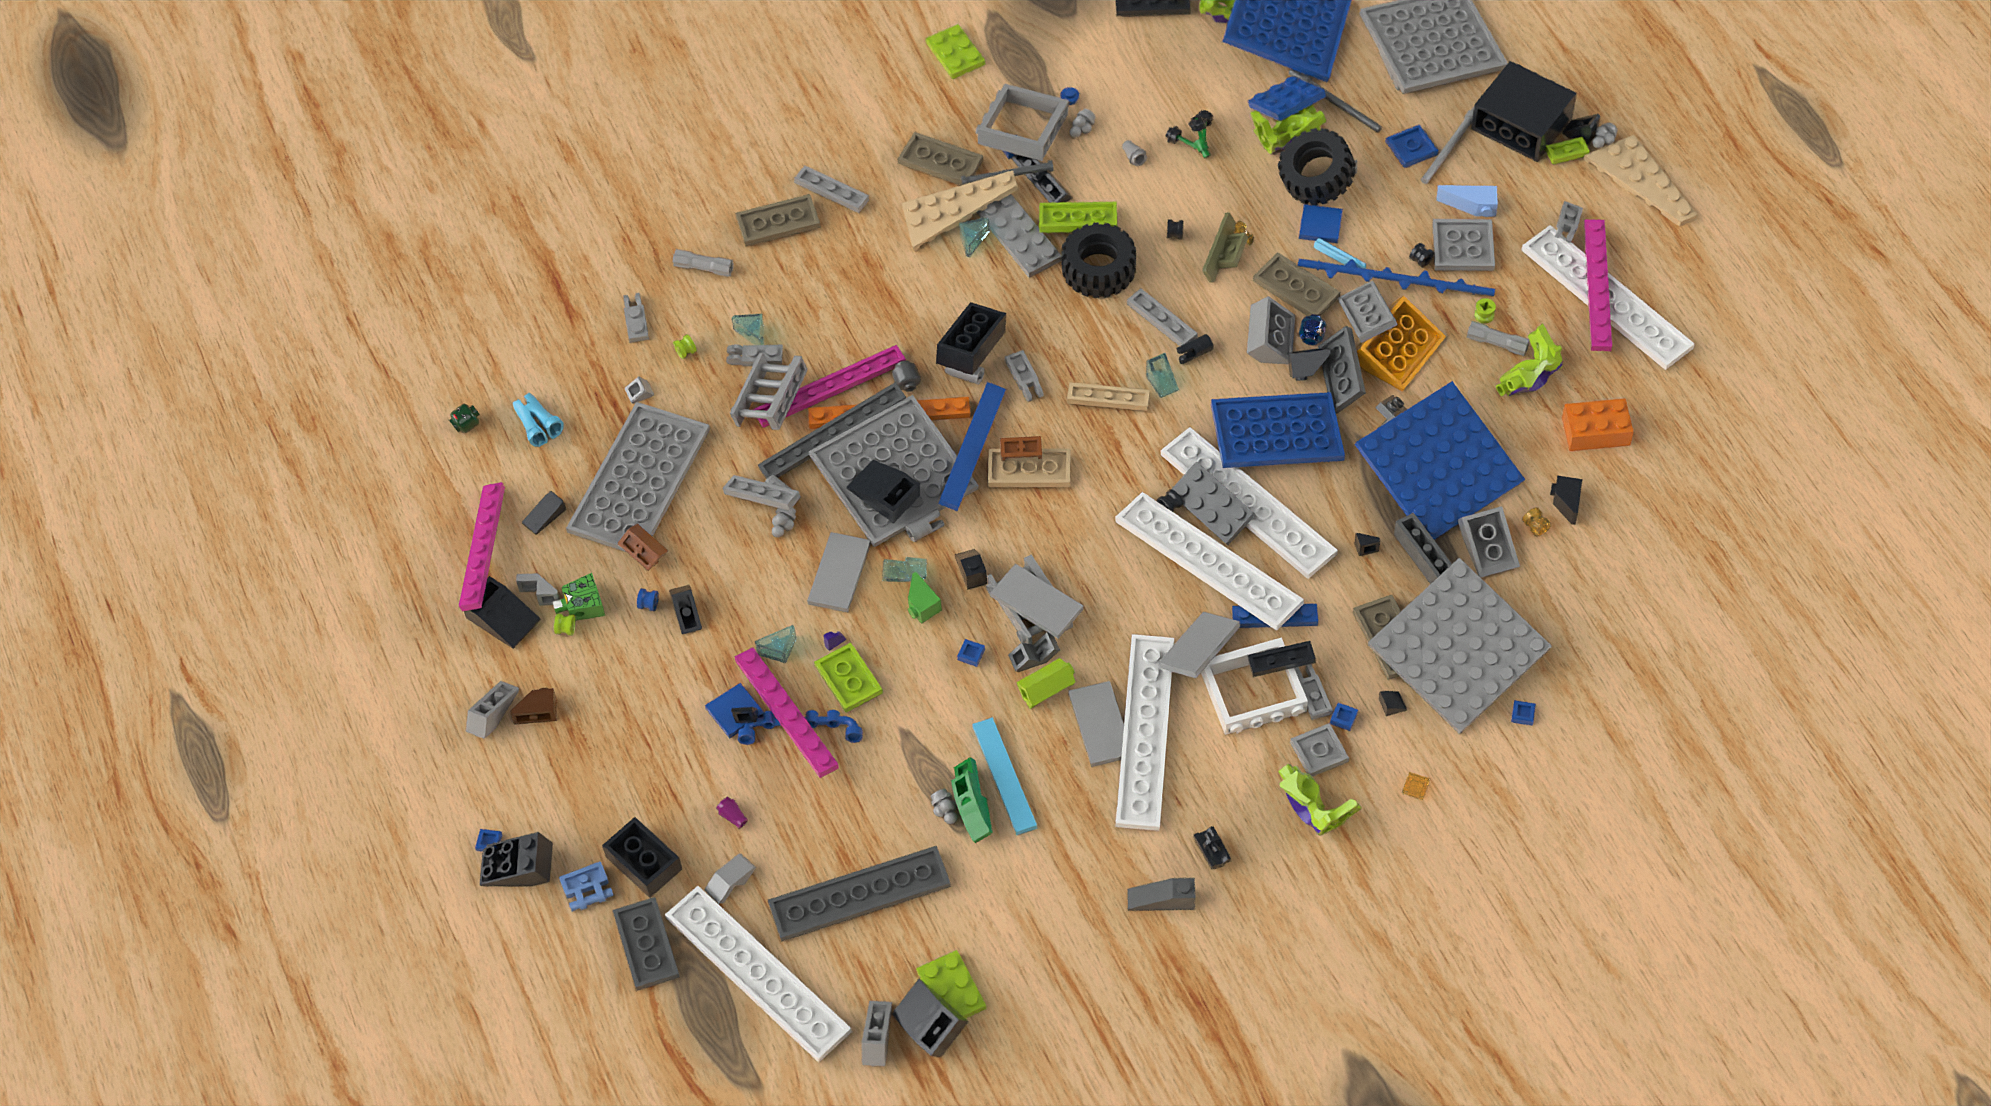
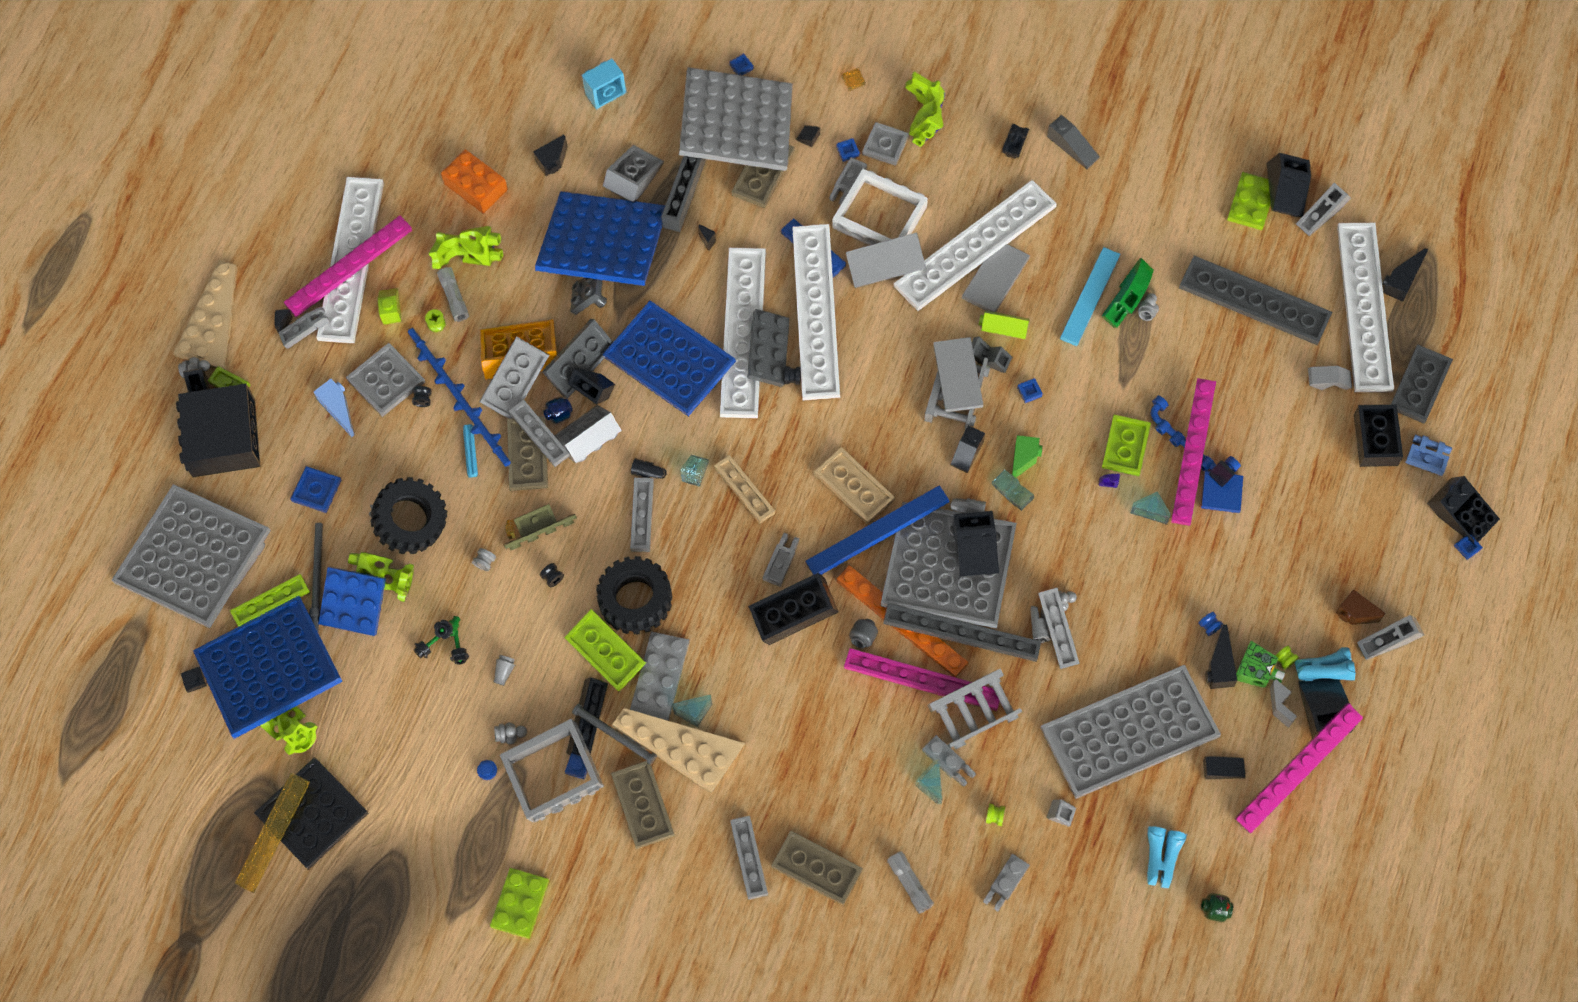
camera: 135 degrees left, 10 degrees up
dark orange hinge [617,523,668,571] -> none
black slope [669,585,702,634] -> none
magenta cone [716,797,748,829] -> none
light grey tile [807,532,871,613] -> none
dark orange hinge [1000,436,1042,461] -> none
black plate [1248,641,1316,677] -> none
blue tile [1299,204,1343,243] -> none
light grey bar [1421,107,1474,184] -> none
clear yellow wheel [1522,507,1551,537] -> none
none -> lime plate [230,574,310,627]
none -> black slope [275,309,293,334]
none -> lime slope [378,288,402,325]
none -> light grey wheel [472,548,496,571]
none -> light grey plate [509,400,570,467]
none -> medium azure brick [582,58,626,110]
none -> black slope [1205,624,1238,689]
none -> medium azure piece [1294,647,1355,681]
none -> black slope [1382,248,1428,302]

